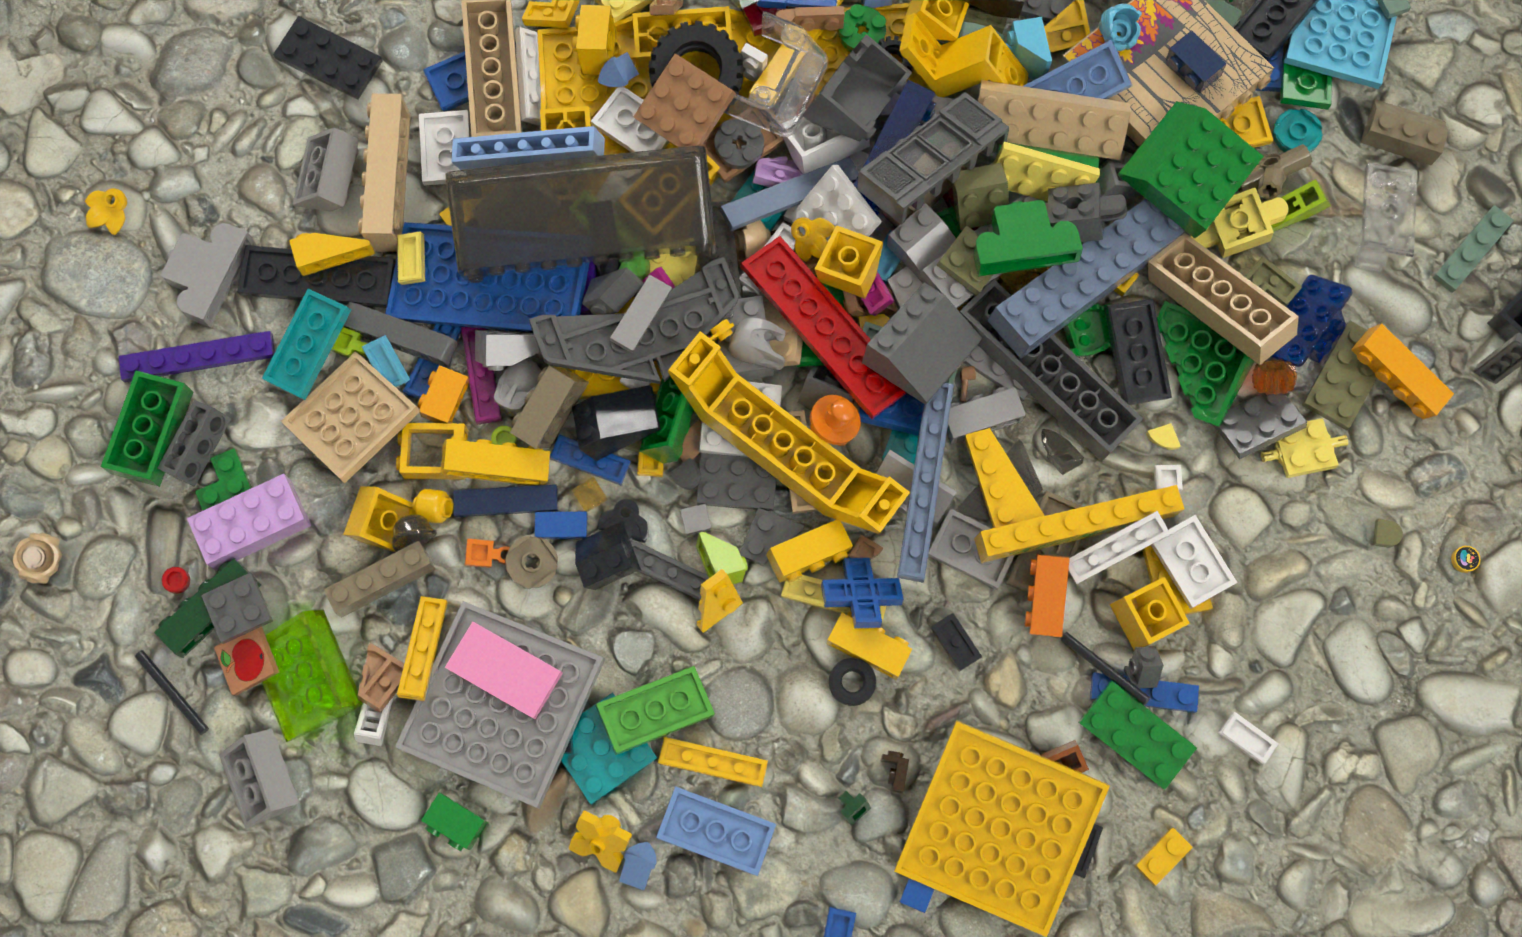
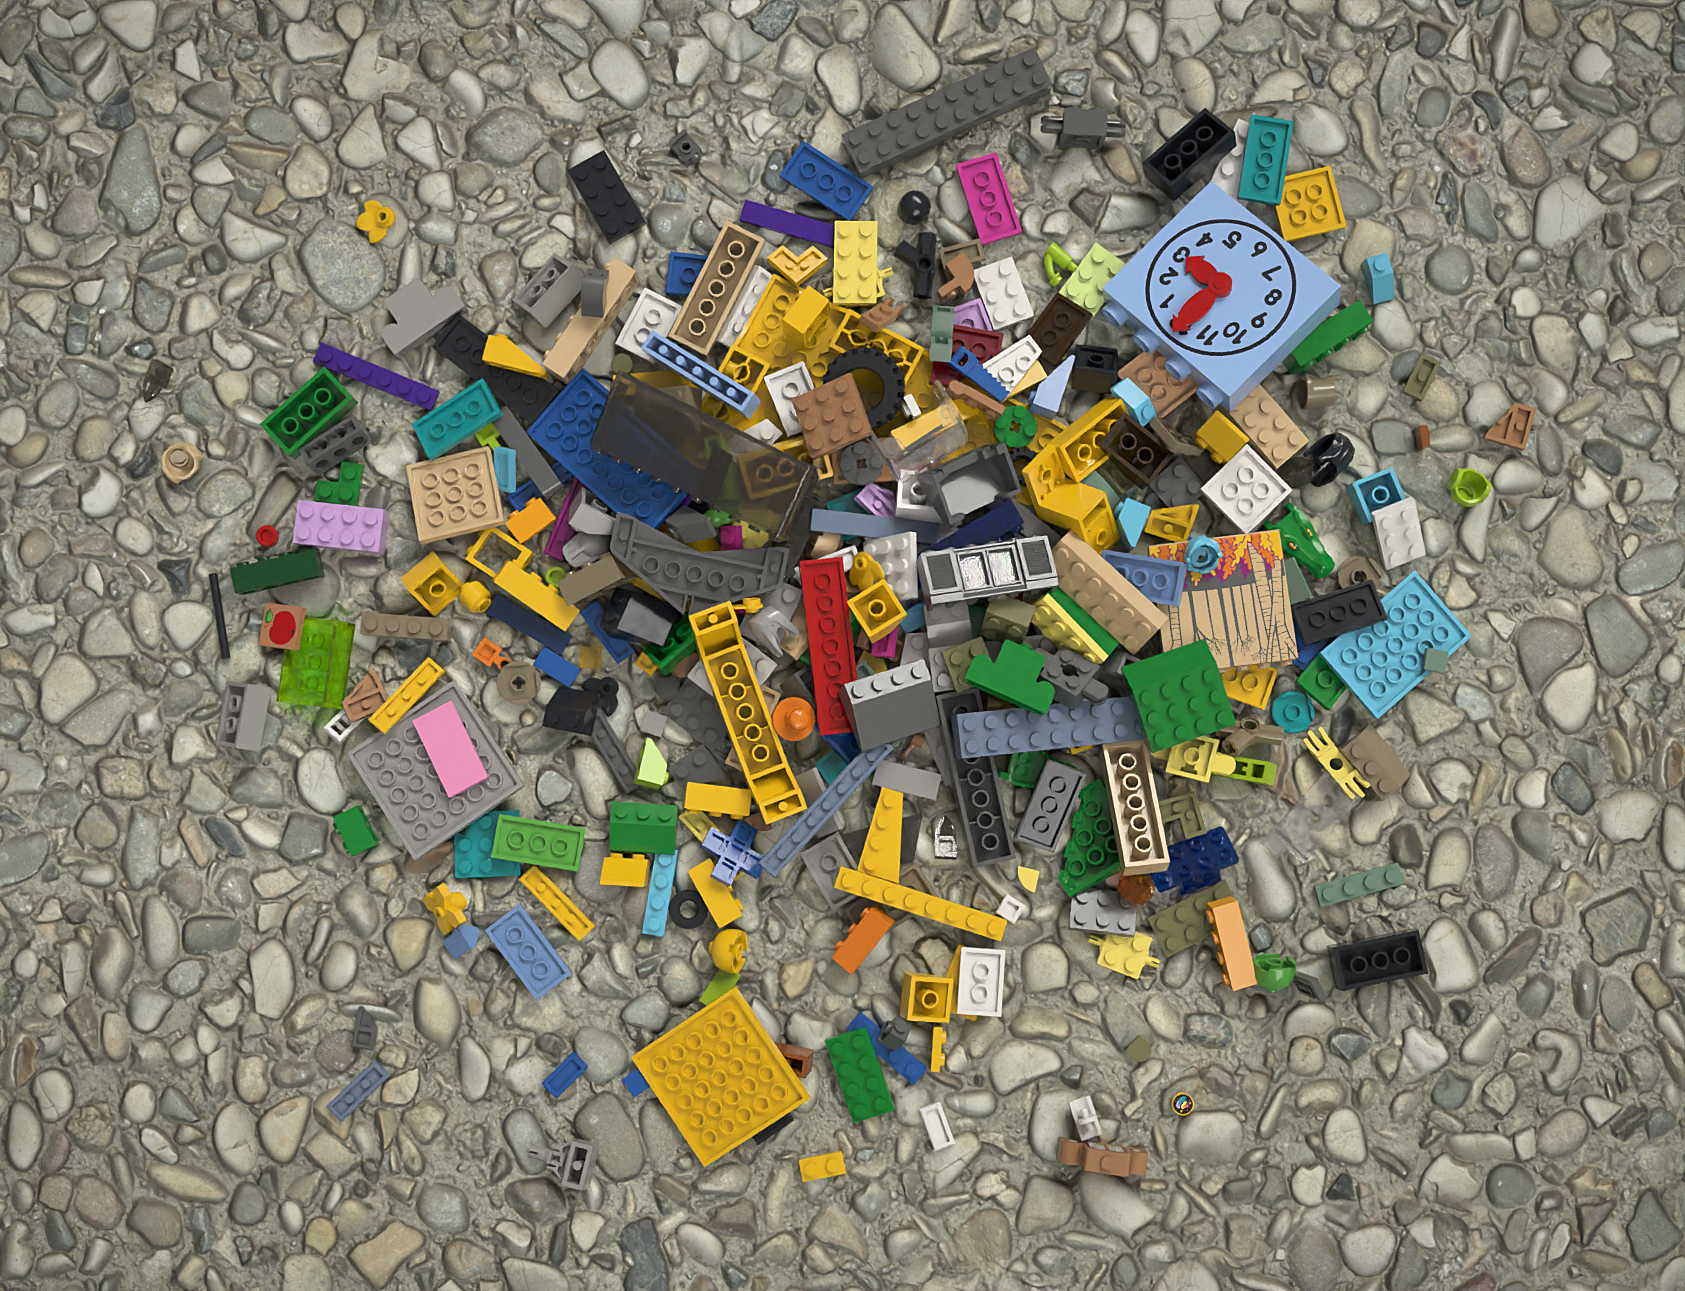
camera: 35 degrees right, 10 degrees up
dark grey plate [201,572,273,644] -> none
clear smoke helmet [392,514,437,552] -> none
light yellow tile [397,231,425,285] -> none
medium blue tile [598,52,639,87] -> none
light grey tile [610,275,672,353] -> none
yellow wing [696,569,743,633] -> none
dark green tile [838,791,871,826] -> none
dark brown bracket [880,751,909,793] -> none
black plate [930,613,982,672] -> none
black bar [1061,632,1151,706] -> none
white plate [1069,511,1170,584] -> none
dark blue brick [1166,30,1226,93] -> none
none -> dark grey brick [581,268,609,318]
none -> yellow slope [600,853,650,887]
none -> green slope [609,801,679,855]
none -> olive tile [611,354,633,375]
none -> medium azure plate [642,850,679,937]
none -> lime tile [699,969,741,1006]
none -> yellow cylinder [709,929,748,974]
none -> yellow plate [930,1025,946,1072]
none -> medium nougat brick [1056,1136,1149,1177]
none -> white hips [1068,1095,1103,1141]
none -> bright green cylinder [1252,953,1296,993]
none -> light yellow piece [1303,727,1371,799]

